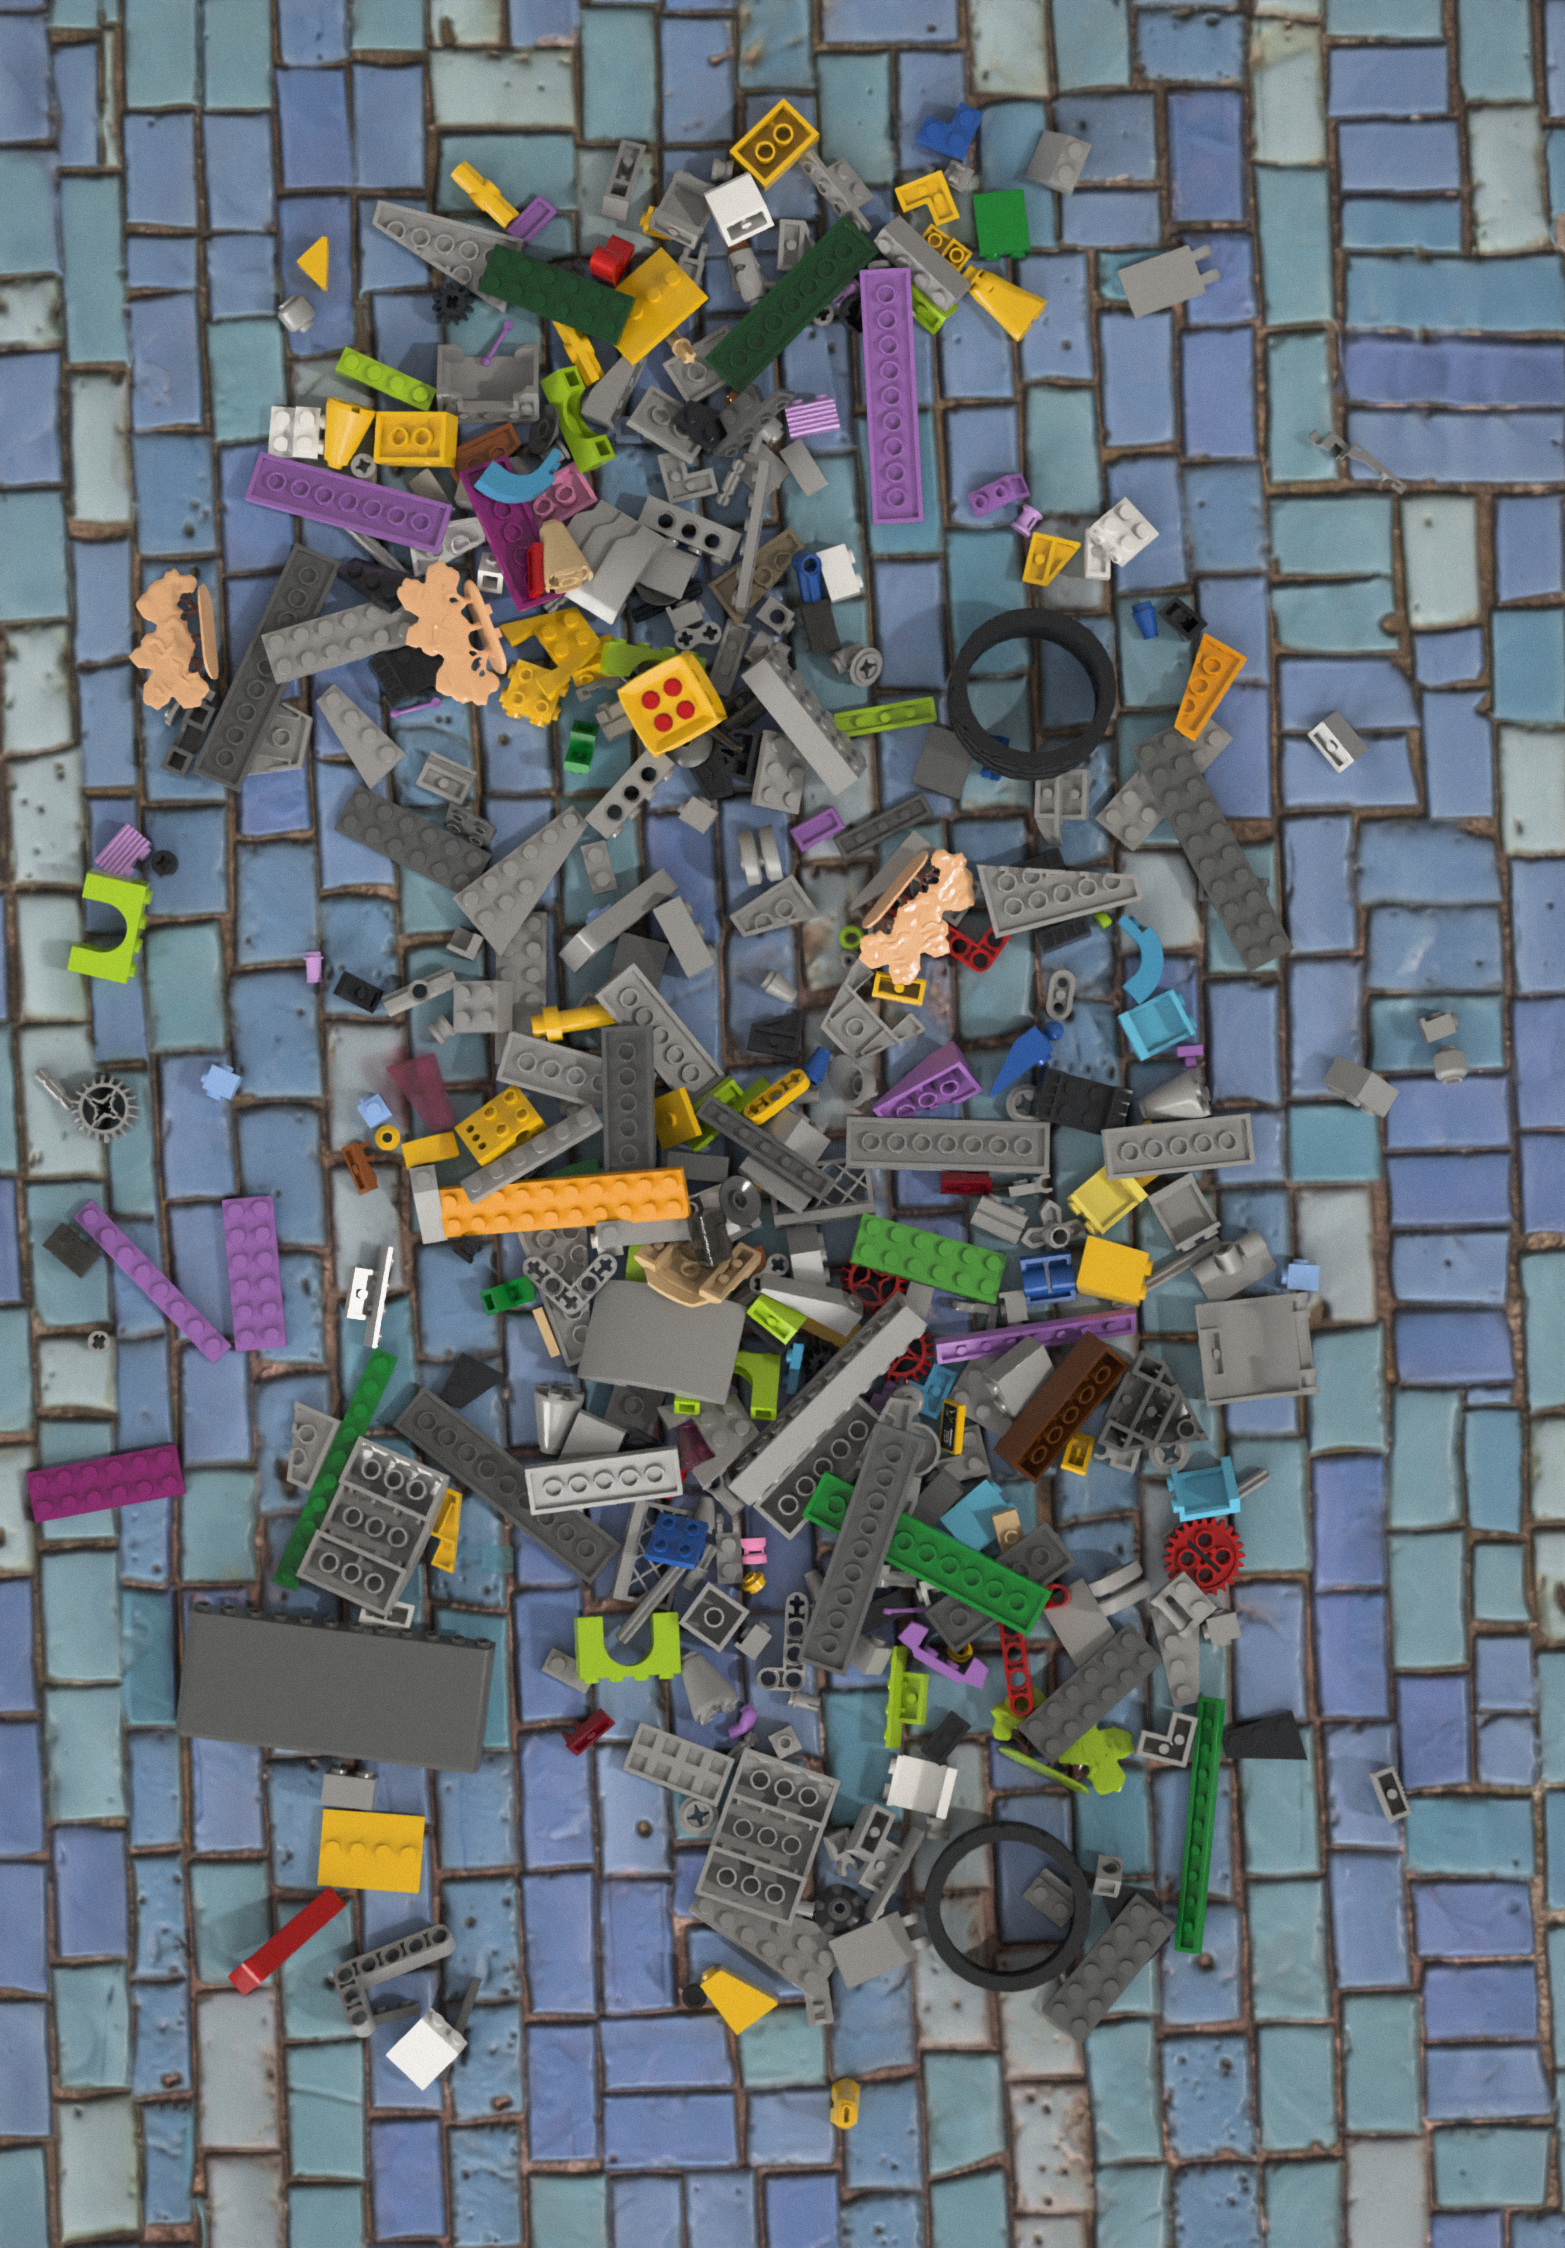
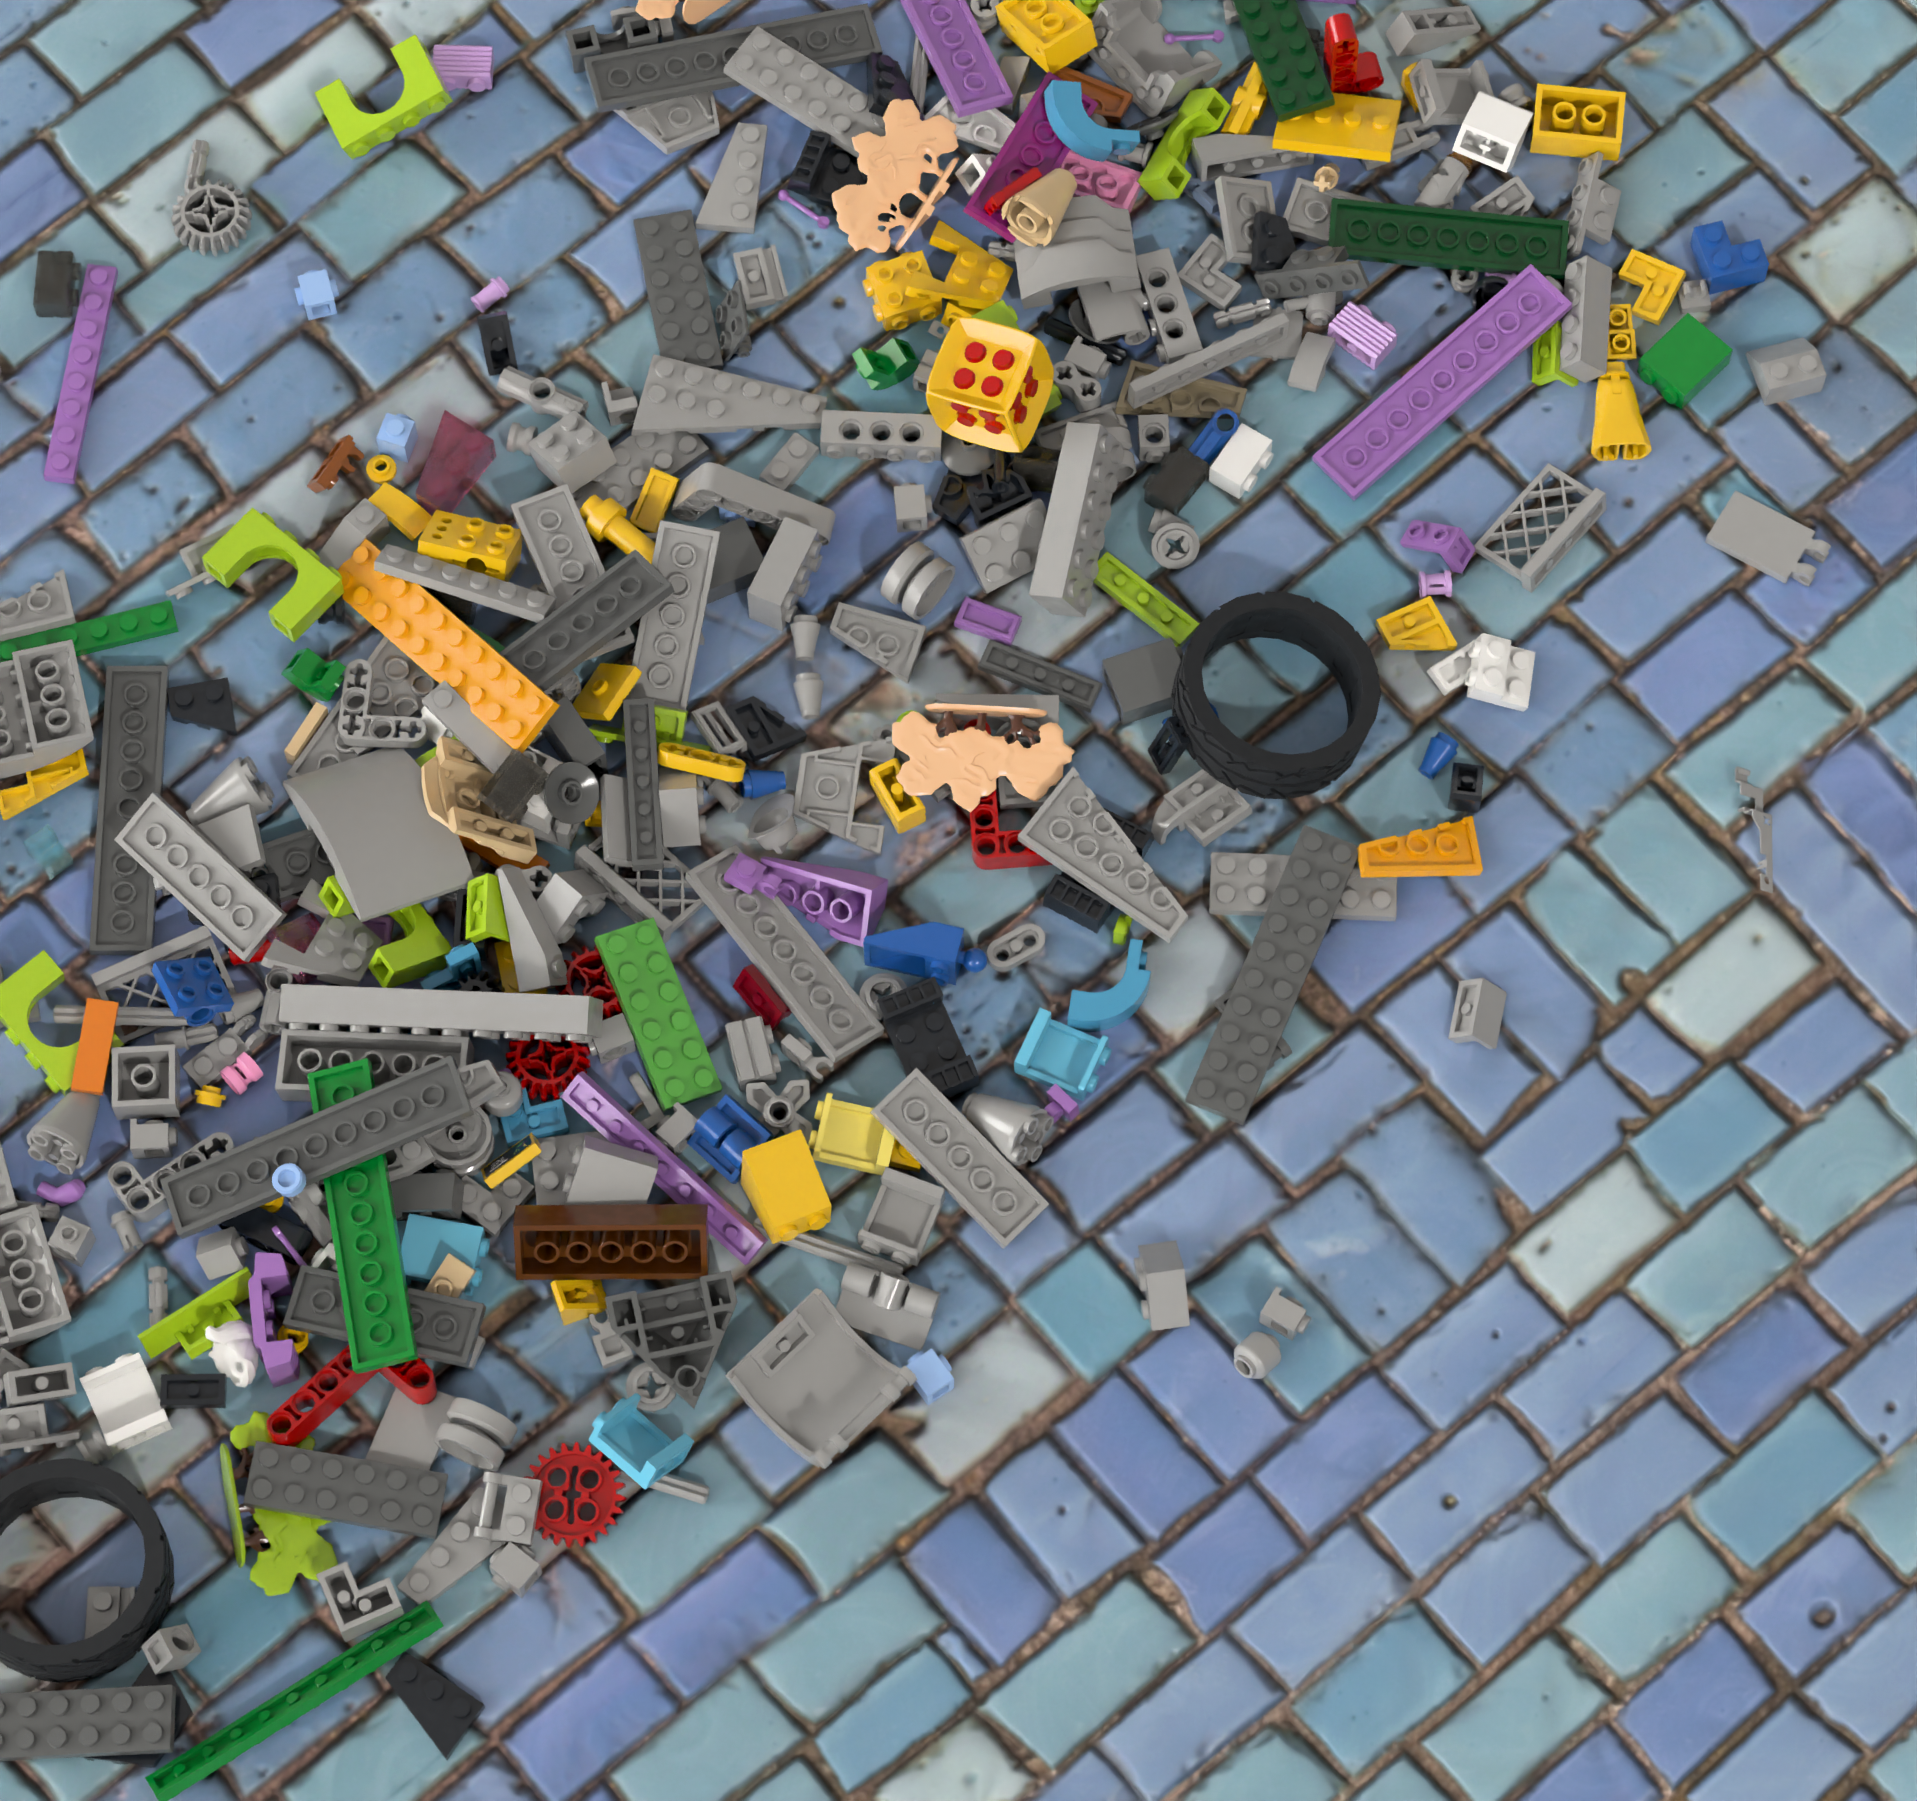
camera: 50 degrees right, 20 degrees down
black wheel [151,850,178,877] -> none
medium lavender plate [222,1195,287,1352] -> none
none -> orange tile [71,998,119,1096]
none -> light grey axle [148,1266,168,1327]
none -> lime arch [202,507,344,642]
none -> white hair [205,1320,259,1388]
none -> light blue tile [272,1163,306,1197]
none -> yellow tile [629,467,681,533]
none -> light grey tile [691,701,747,757]
none -> medium lavender plate [724,852,782,899]
none -> light grey cone [790,615,821,661]
none -> black tile [1148,716,1191,775]
none -> light grey fence [1474,463,1607,593]

